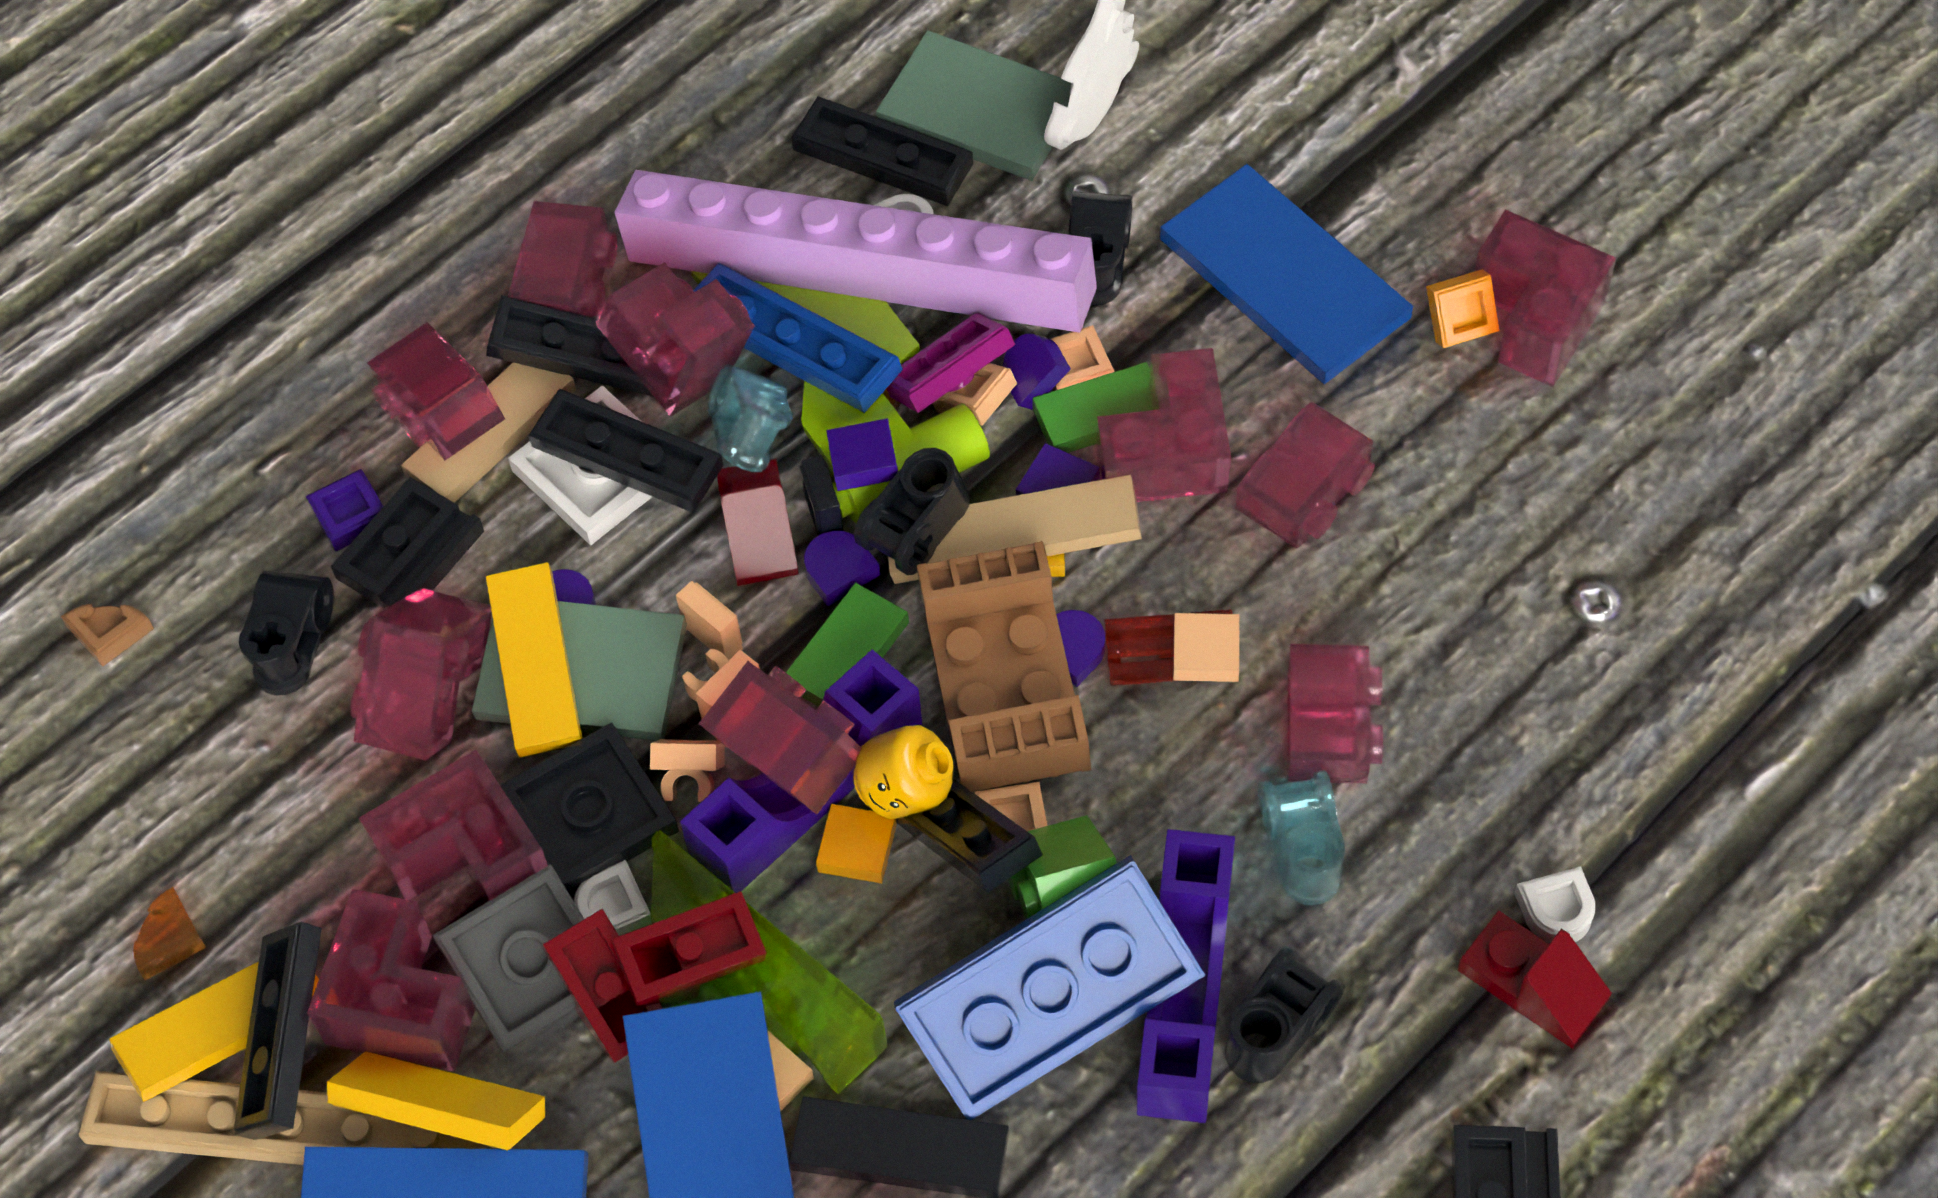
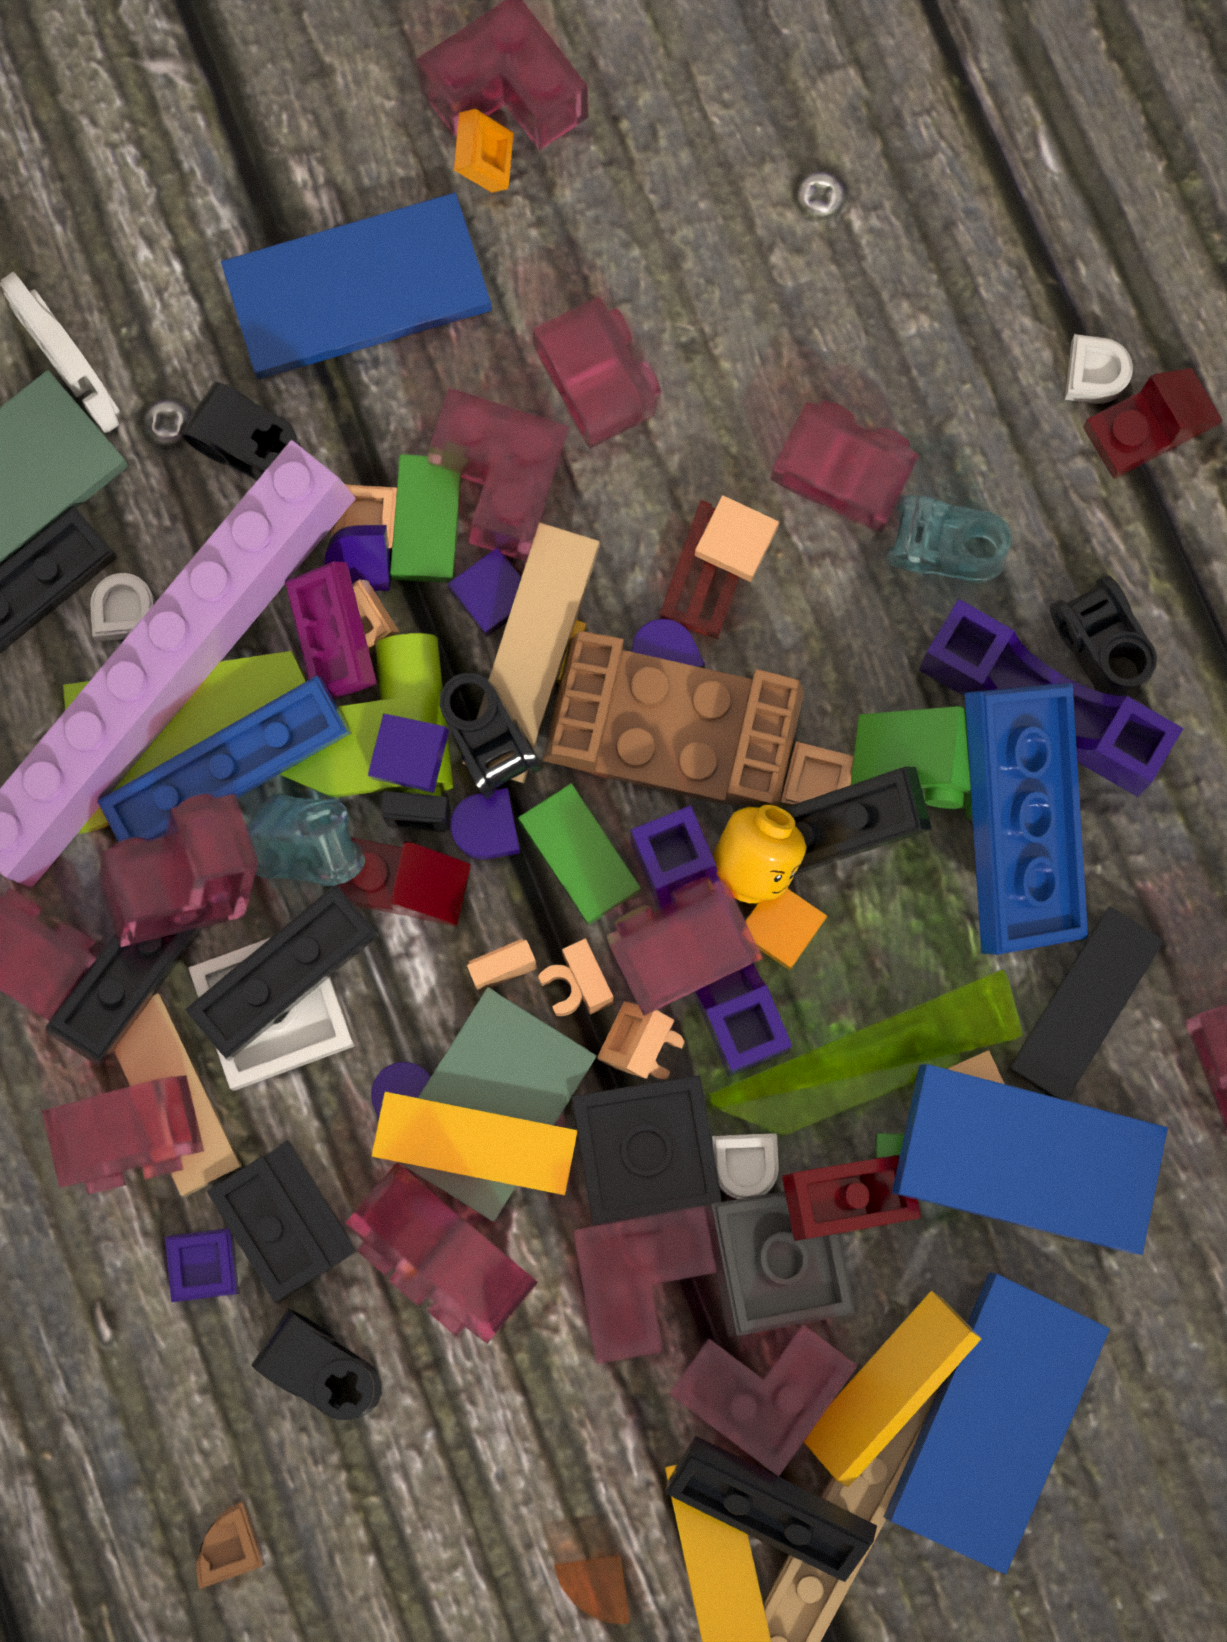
camera: 70 degrees left, 20 degrees up
dark red slope [612,891,767,1005] -> none

